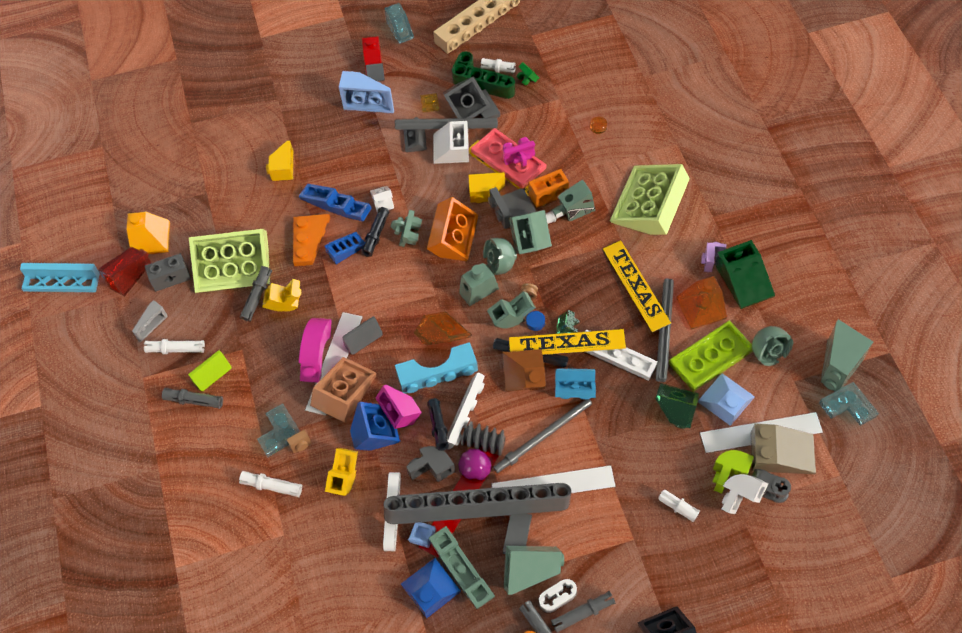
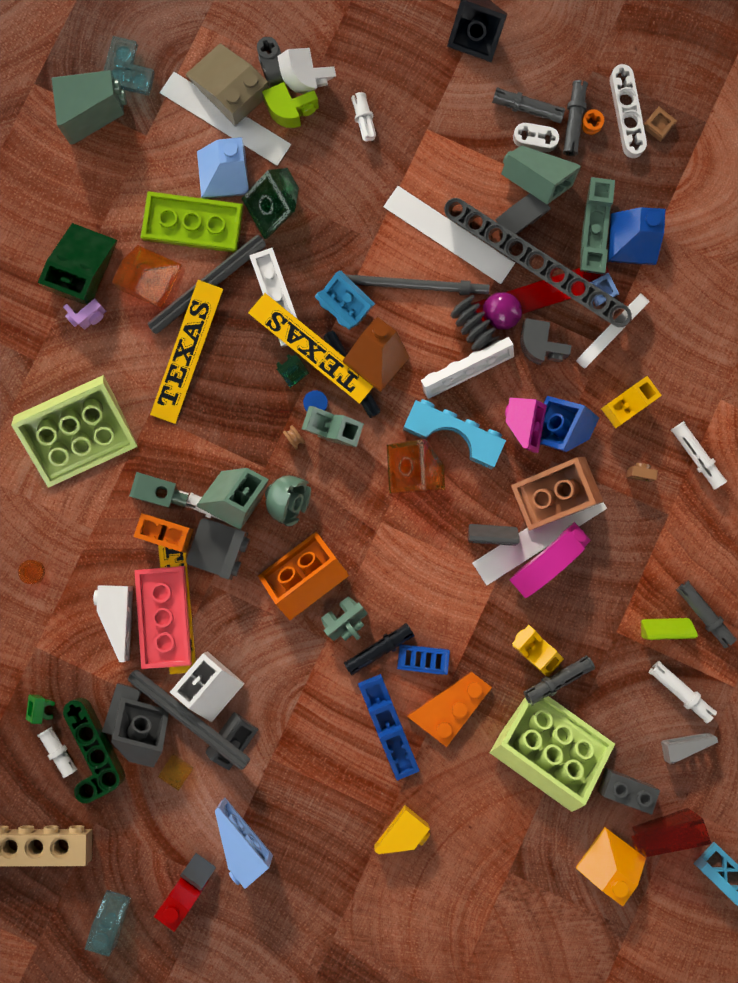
camera: 145 degrees left, 25 degrees up
clear light blue plate [257,403,300,457] -> none
white slope [370,186,394,212] -> none
black pin [427,398,449,451] -> none
sand green torso [459,263,499,307] -> none
yellow slope [469,172,505,203] -> none
dark pink hips [503,137,535,167] -> none
sand green cylinder [752,326,793,366] -> none
none -> white slope [93,585,133,662]

